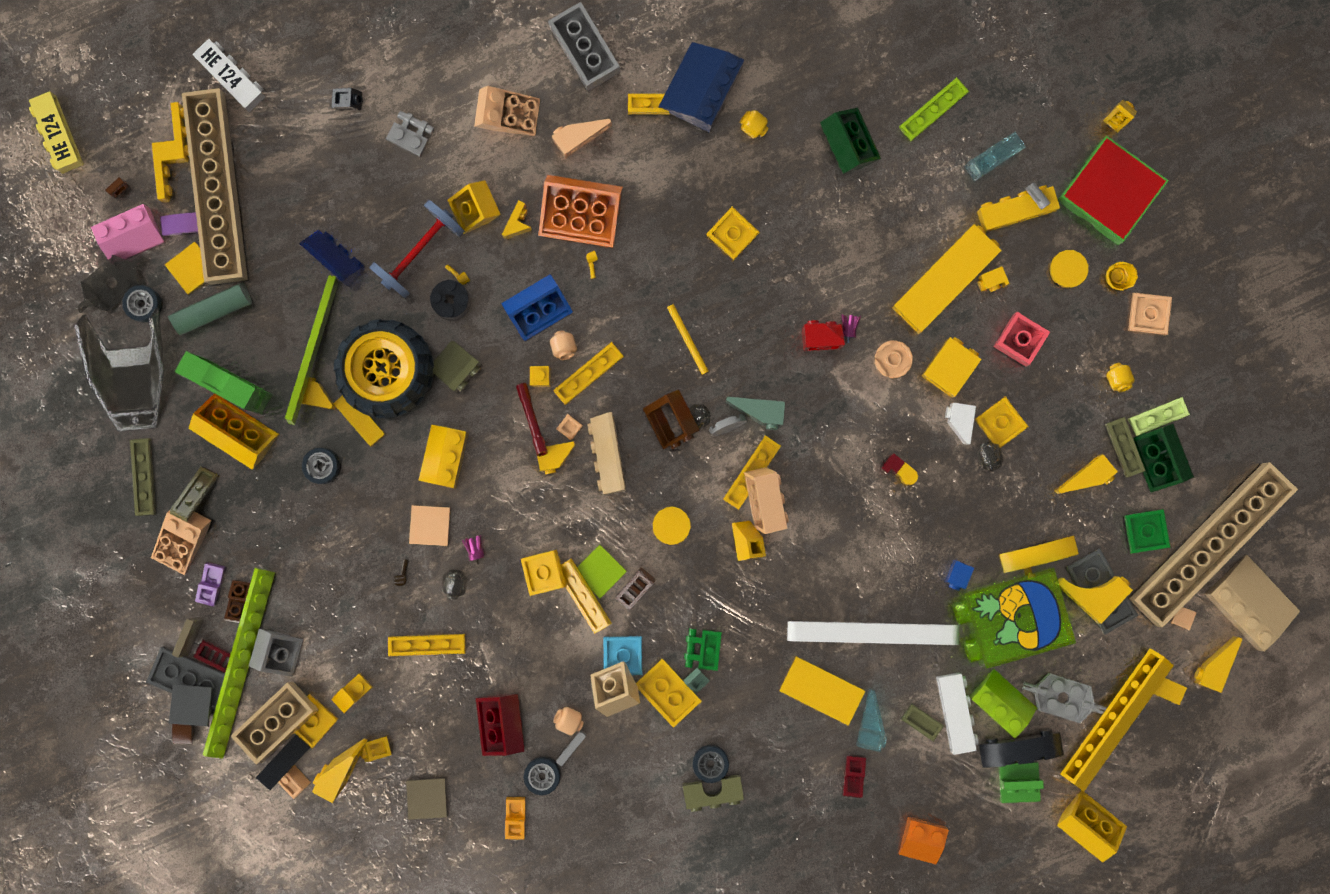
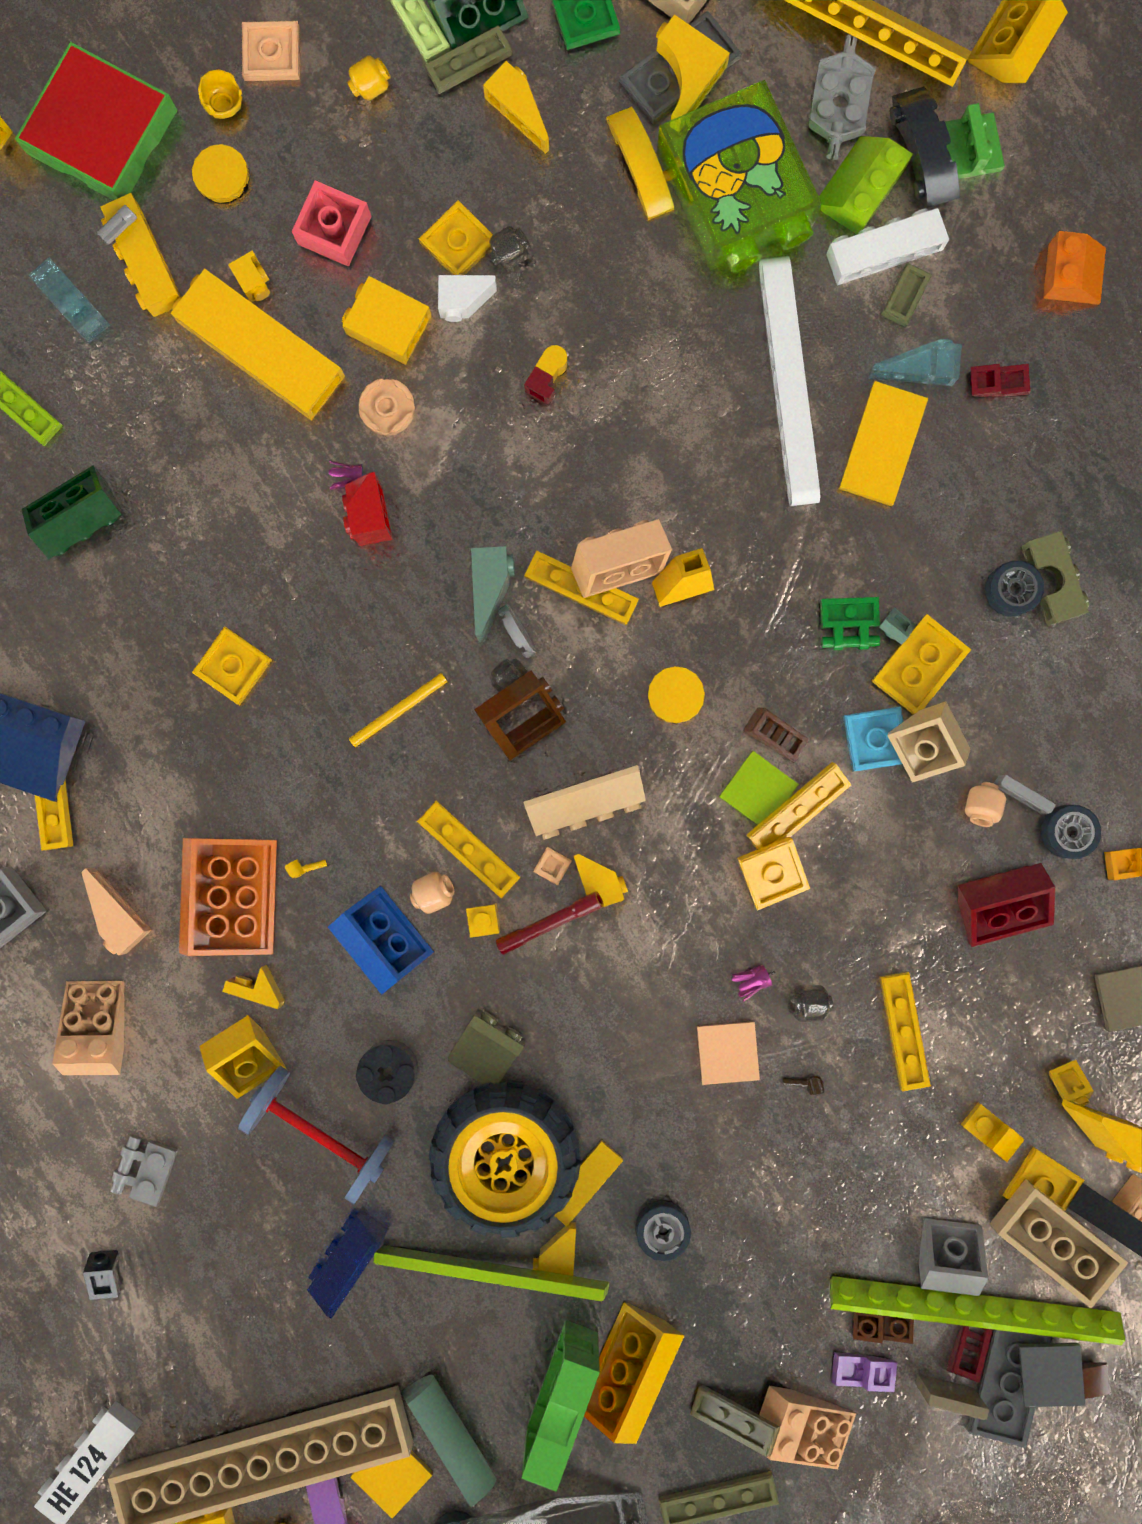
camera: 100 degrees left, 0 degrees up
yellow slope [419,425,469,489] -> none
yellow hand [445,264,470,285] -> none
yellow head [740,110,769,139] -> none
blue brick [945,560,974,591] -> none

